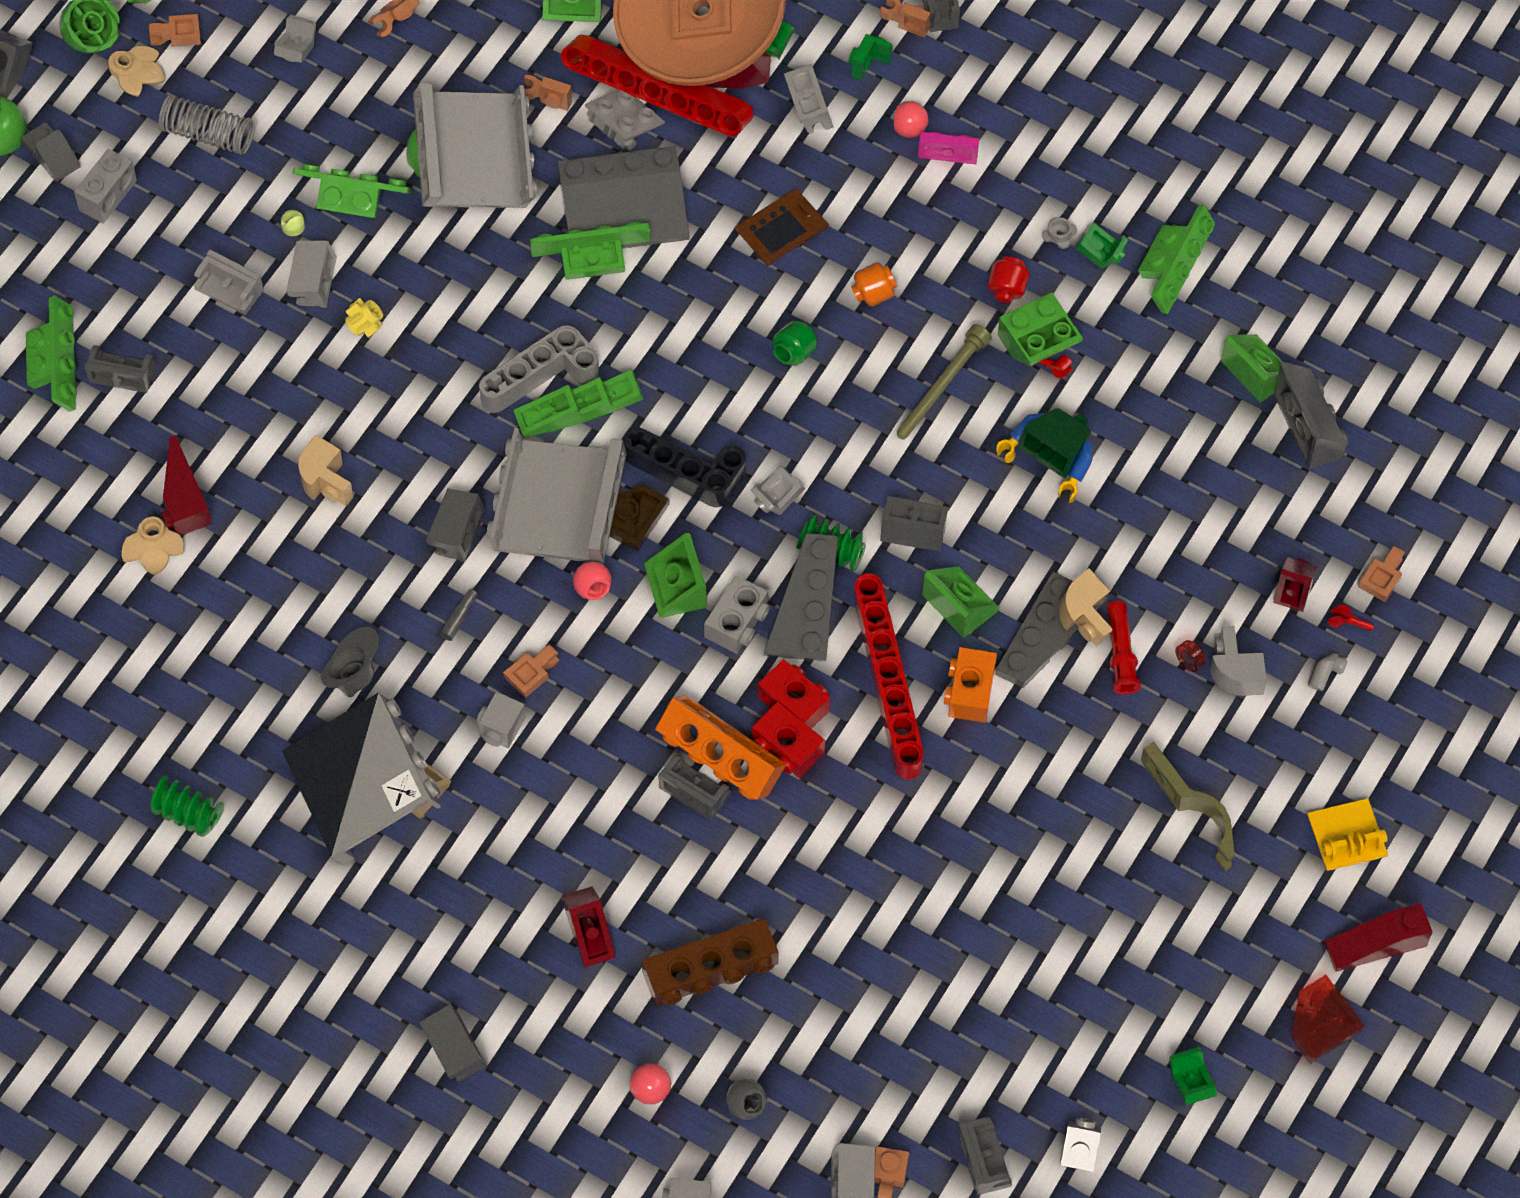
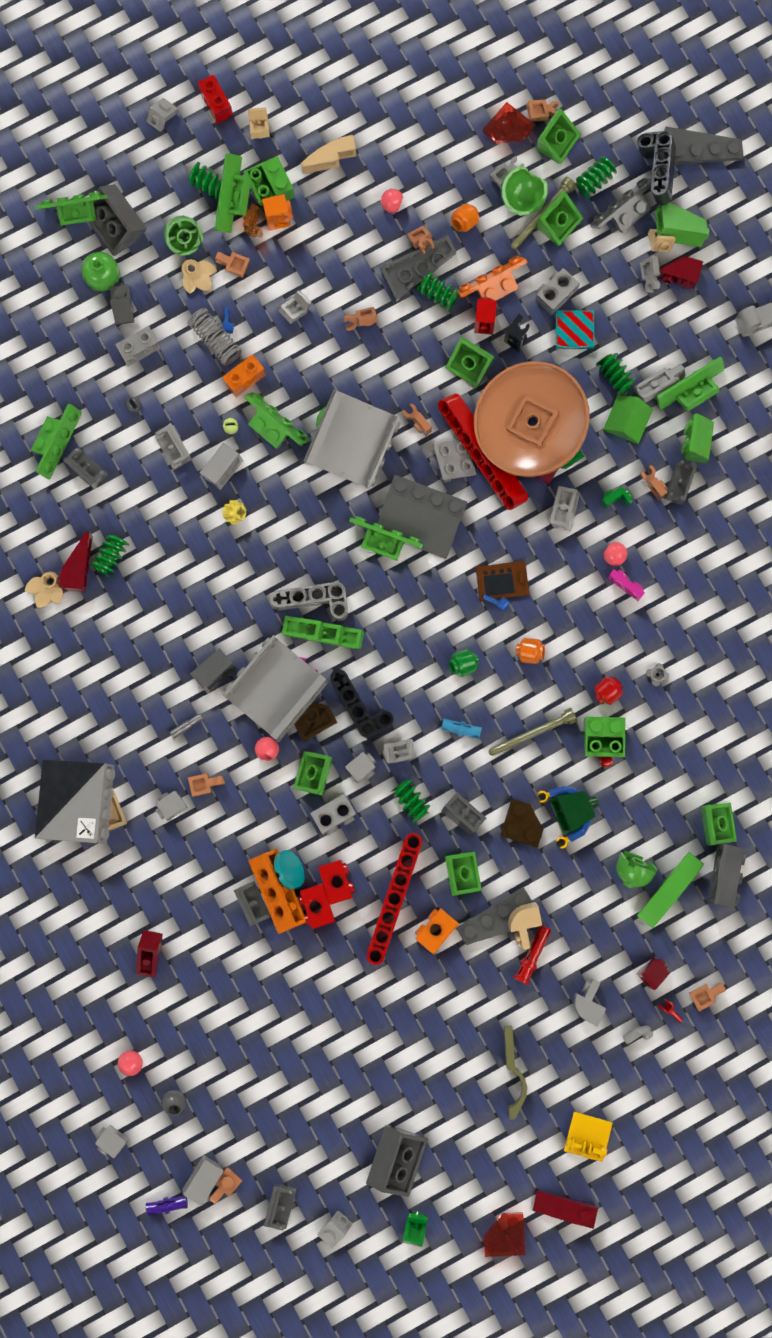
camera: 35 degrees right, 20 degrees up
tan brick [298,435,353,506] -> none
dark grey piece [321,627,379,697] -> none
dark grey hinge [419,1004,488,1082] -> none
reddish brown brick [642,918,779,1006] -> none
dark grey wing [764,533,838,661] -> none
green bracket [1075,222,1129,269] -> none
bright green bracket [1138,205,1215,314] -> none
clear red tile [1175,640,1205,672] -> none
none -> green piece [90,535,130,578]
none -> dark grey hinge [125,397,141,413]
none -> orange brick [222,354,266,398]
none -> blue hand [223,307,234,334]
none -> teal tile [274,850,305,890]
none -> light grey brick [345,752,376,783]
none -> dark grey slope [366,1125,428,1197]
none -> dark azure pin [441,718,482,739]
none -> blue hand [482,594,511,610]
none -> dark brown plate [500,799,543,848]
none -> bright green cylinder [616,851,657,888]
none -> bright green slope [637,852,704,928]

